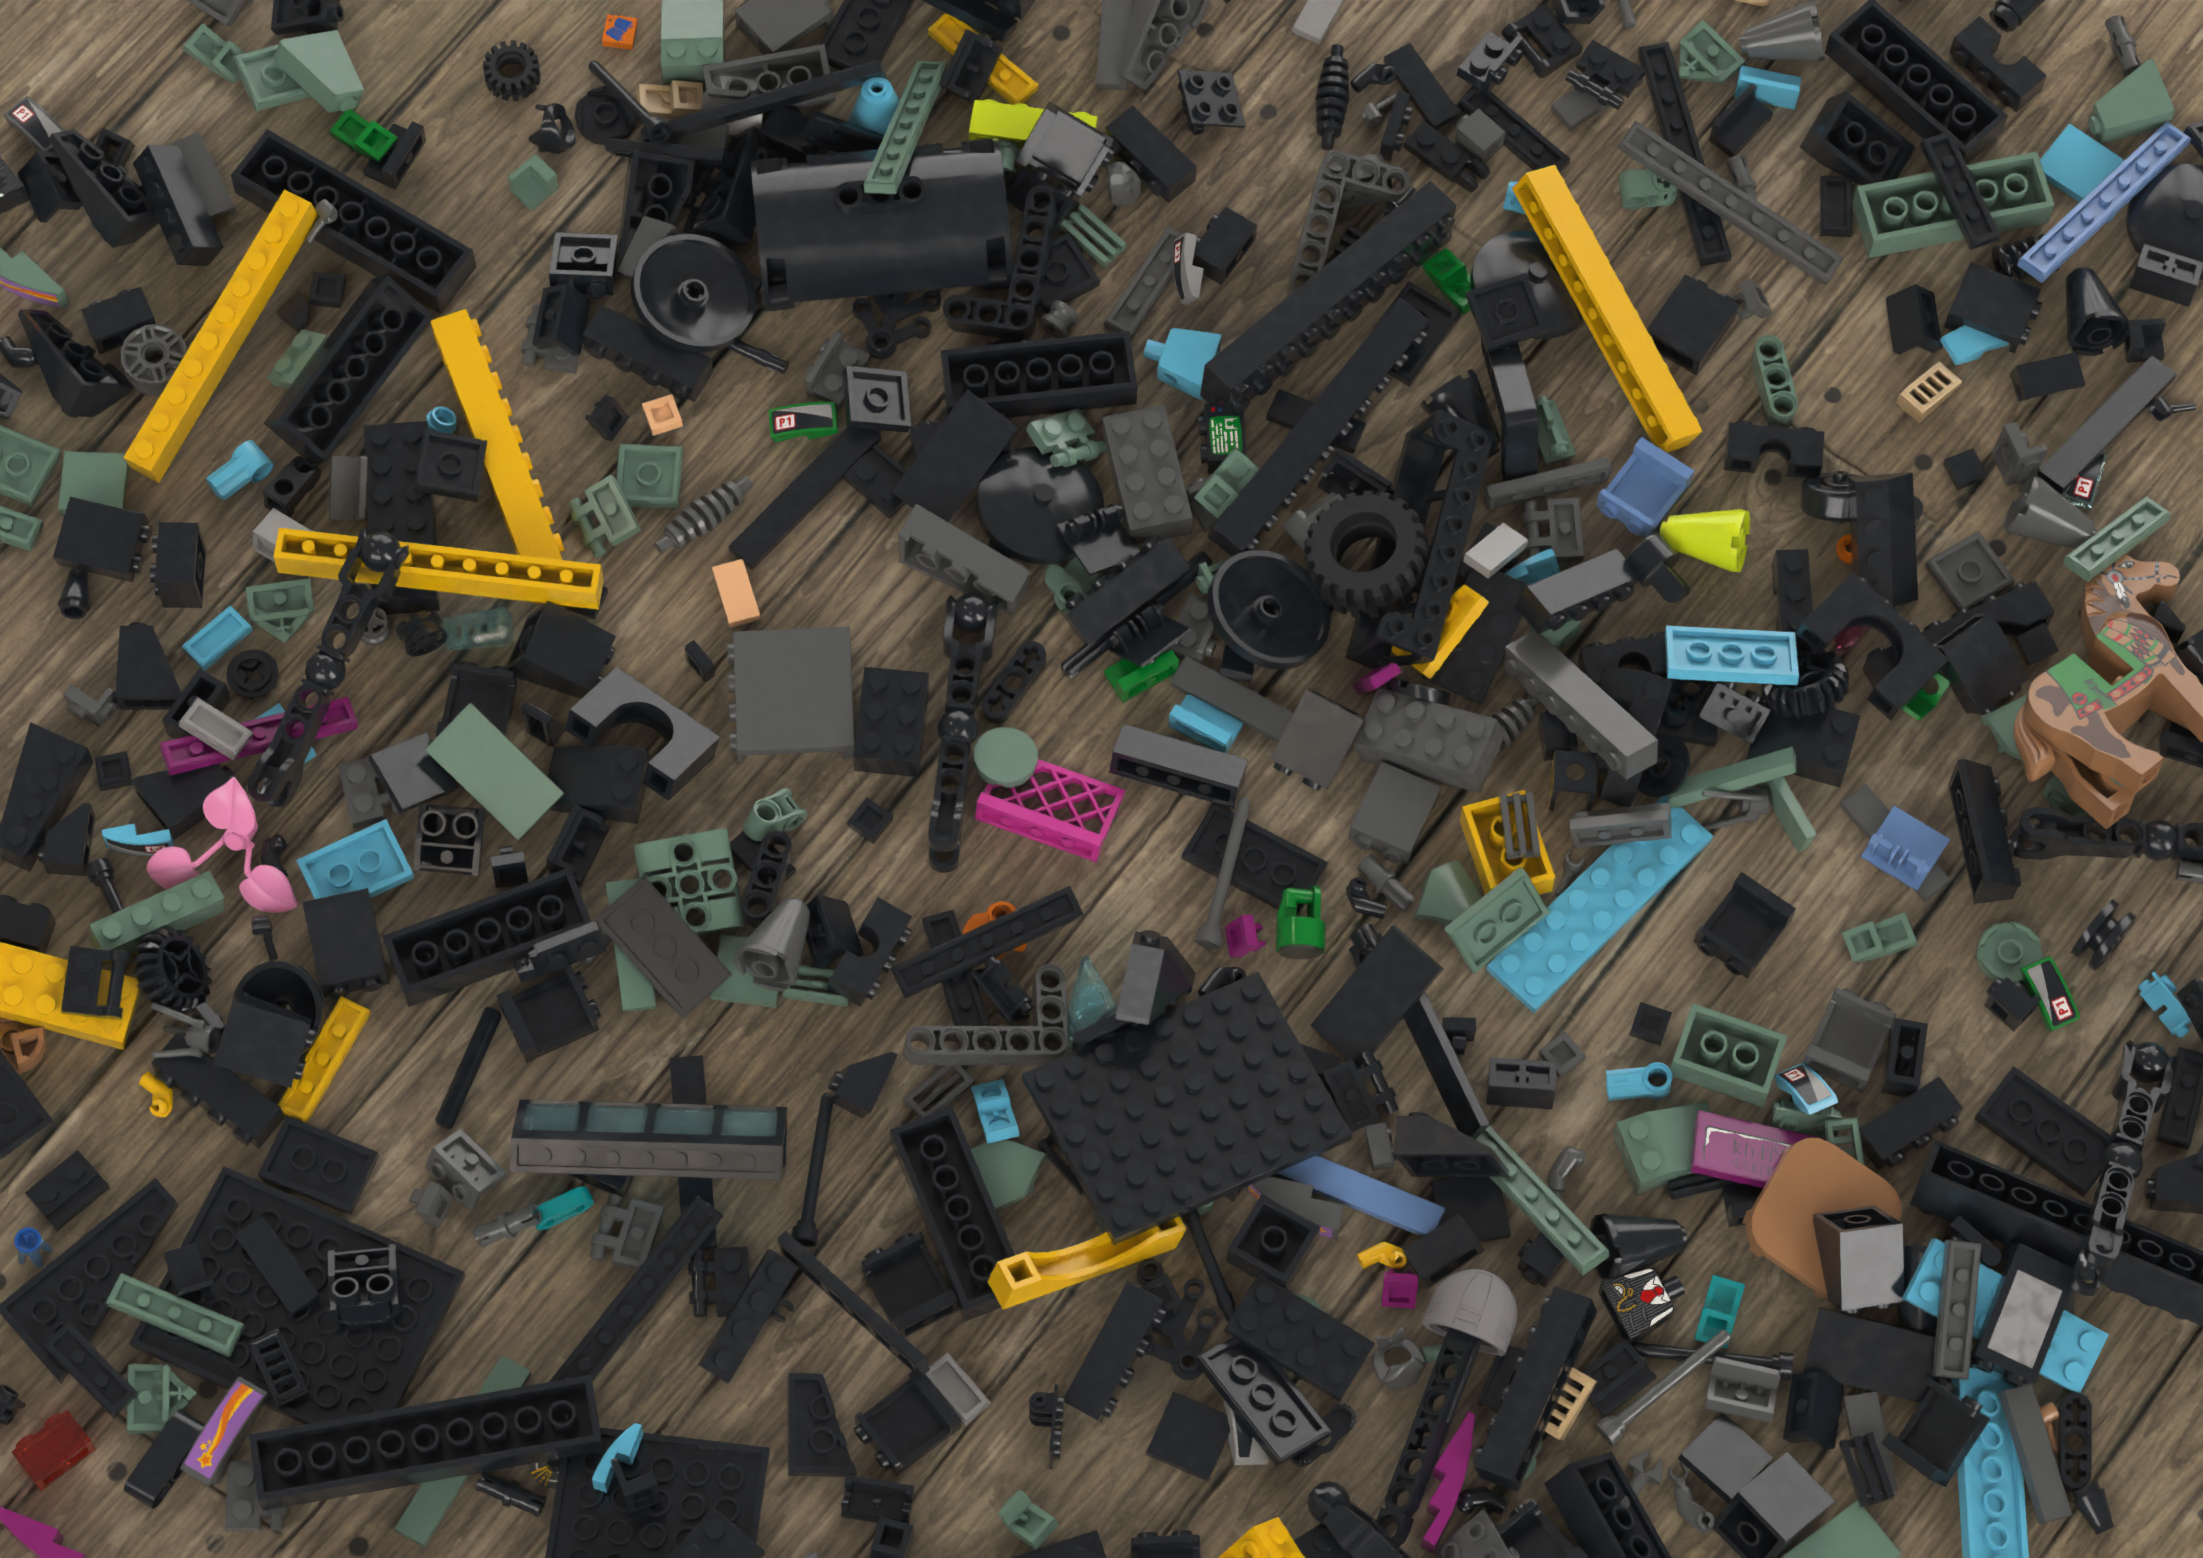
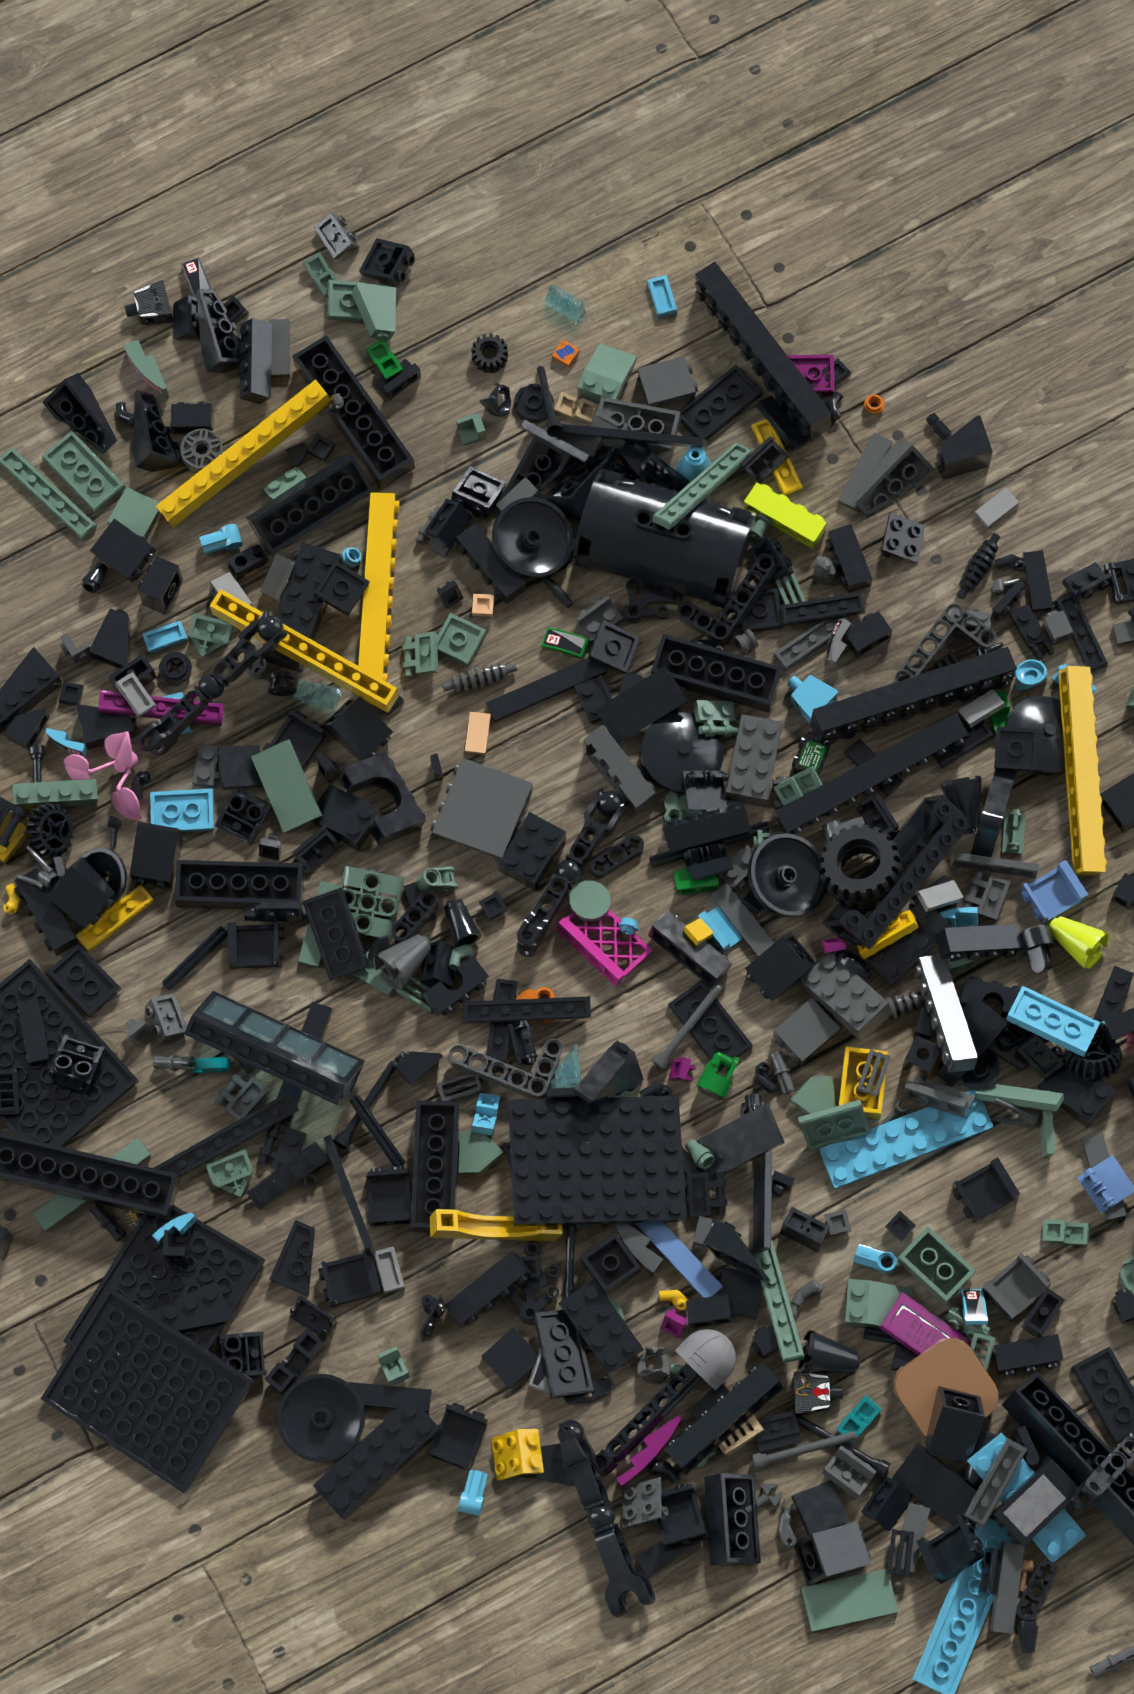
camera: 30 degrees right, 5 degrees up
panel [1015,101,1114,198] -> none
none -> sand green slope [206,1149,253,1197]
none -> black axle [349,1095,405,1167]
none -> black tile [368,935,389,958]
none -> black plant [444,899,482,947]
none -> sand green arm [449,944,473,970]
none -> medium azure plate [618,918,639,935]
none -> yellow tile [683,918,714,946]
none -> sand green cone [685,1139,715,1170]
none -> black tile [780,592,865,627]
none -> light grey tile [958,689,1005,728]
none -> black slope [979,1547,1000,1594]
none -> medium azure piece [1015,659,1048,690]

